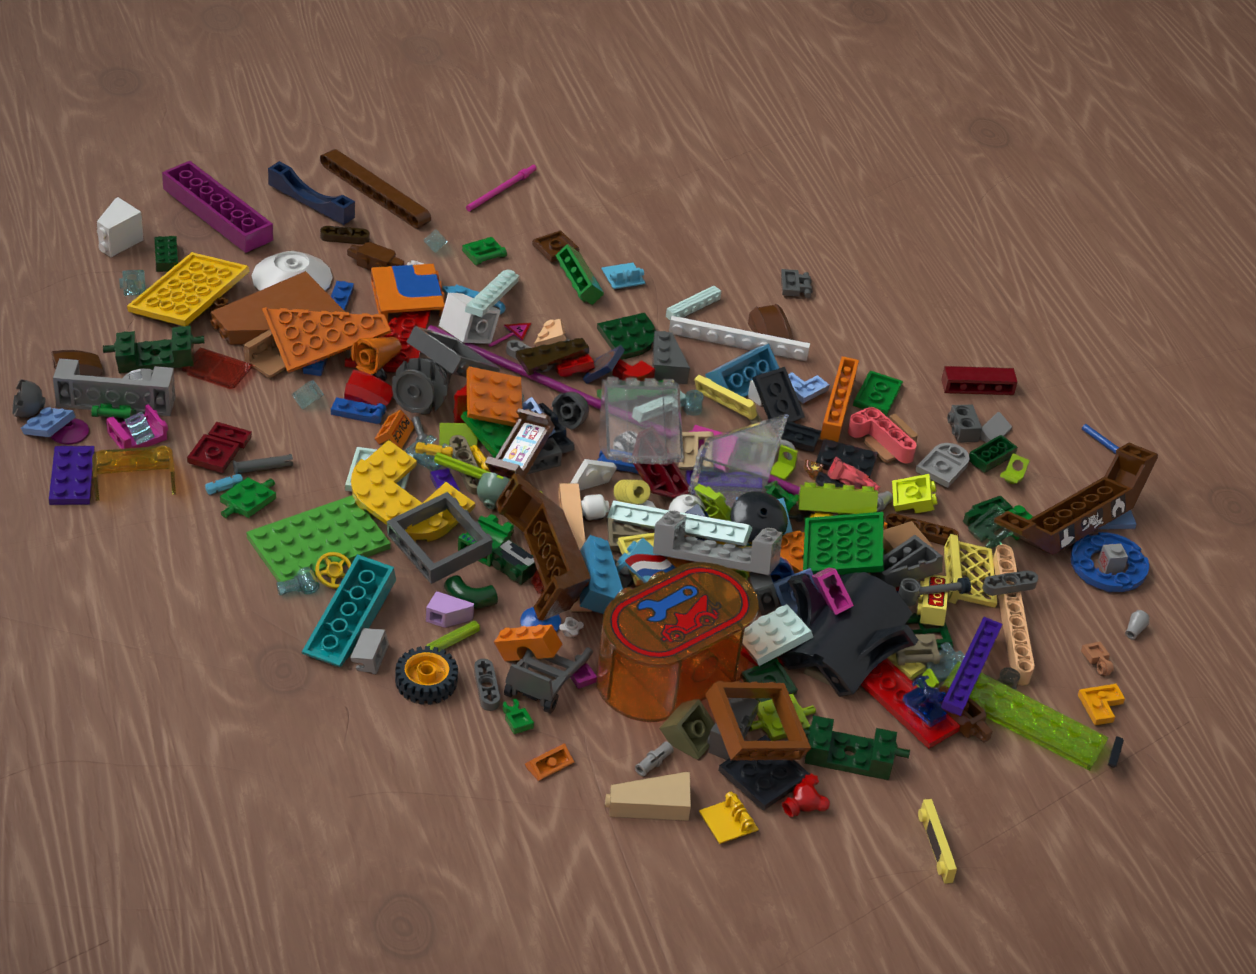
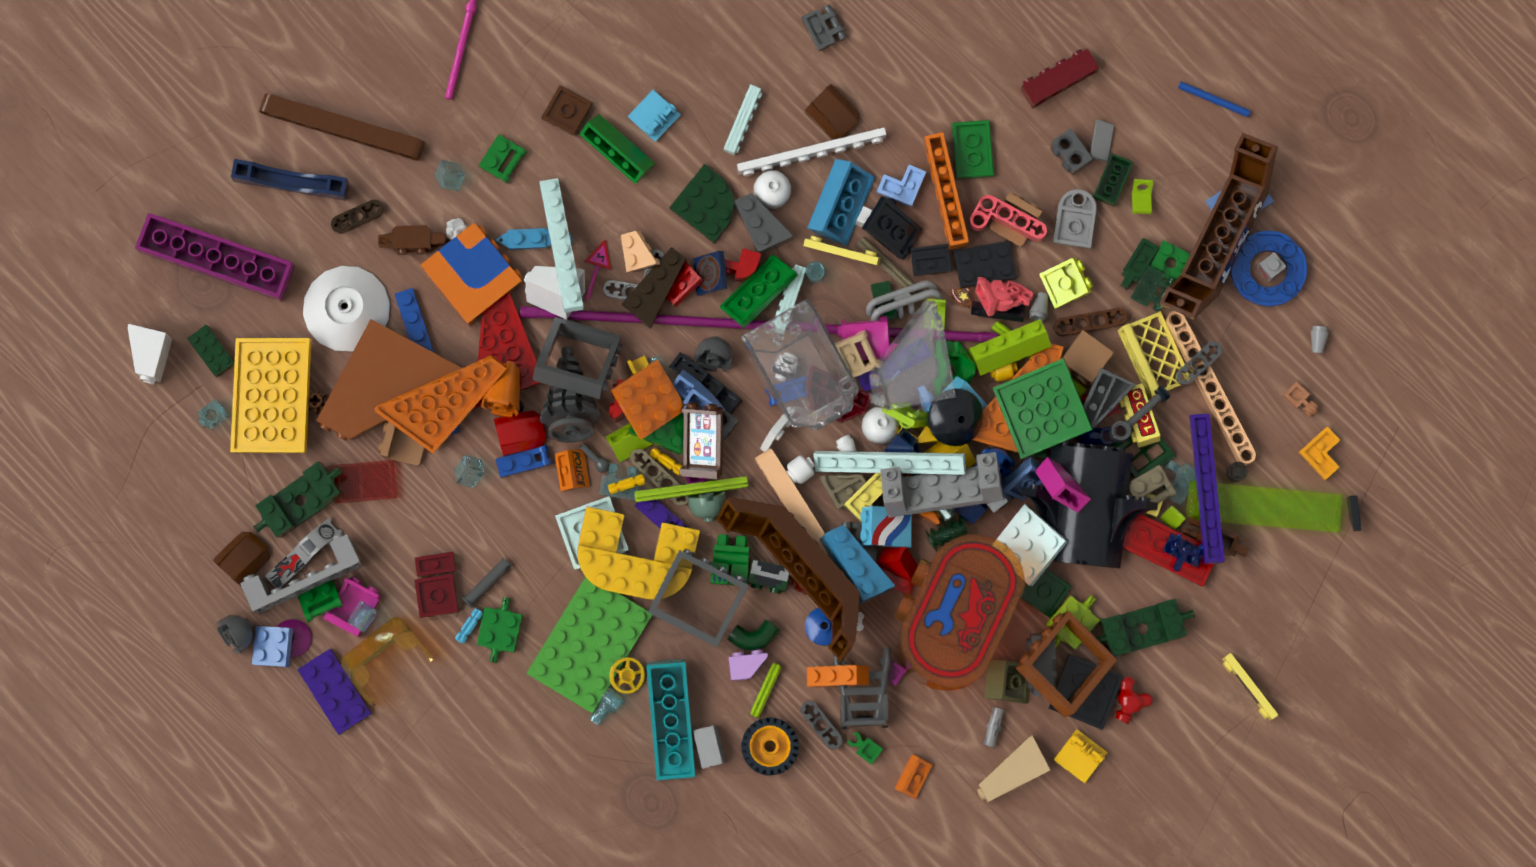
camera: 25 degrees left, 40 degrees up
light yellow piece [613,479,650,504] -> none
none -> white cylinder [754,171,791,209]

